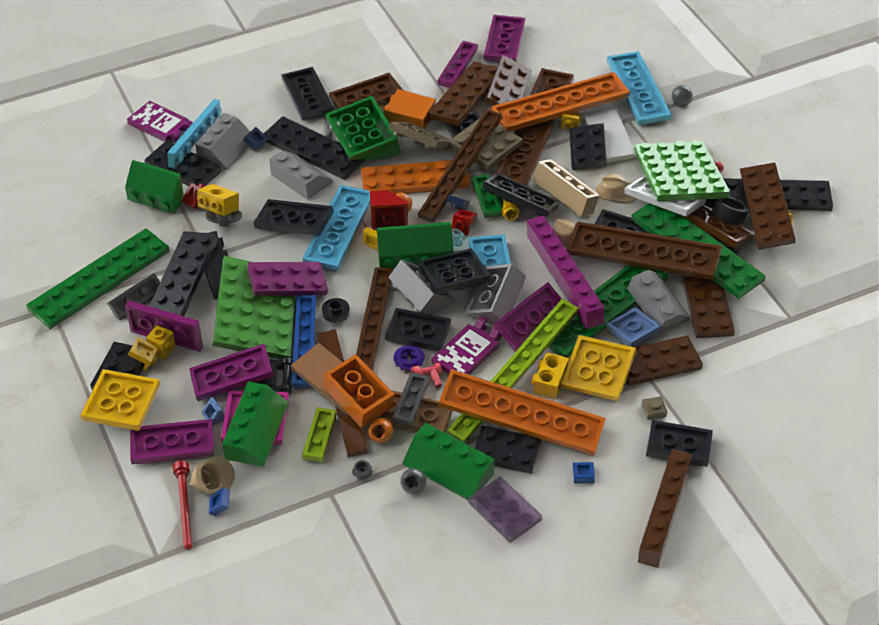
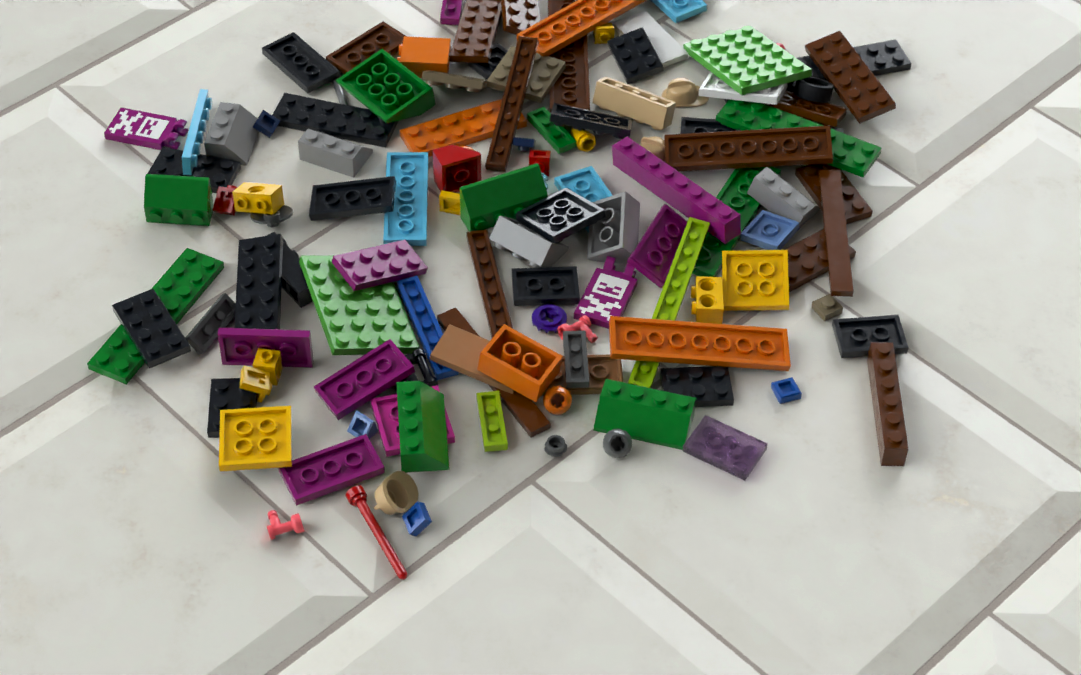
camera: 20 degrees left, 0 degrees up
black plate [322,298,350,323] -> none
none -> black plate [112,289,191,369]
none -> coral piece [267,510,304,540]
none -> reddish brown tile [818,170,854,297]

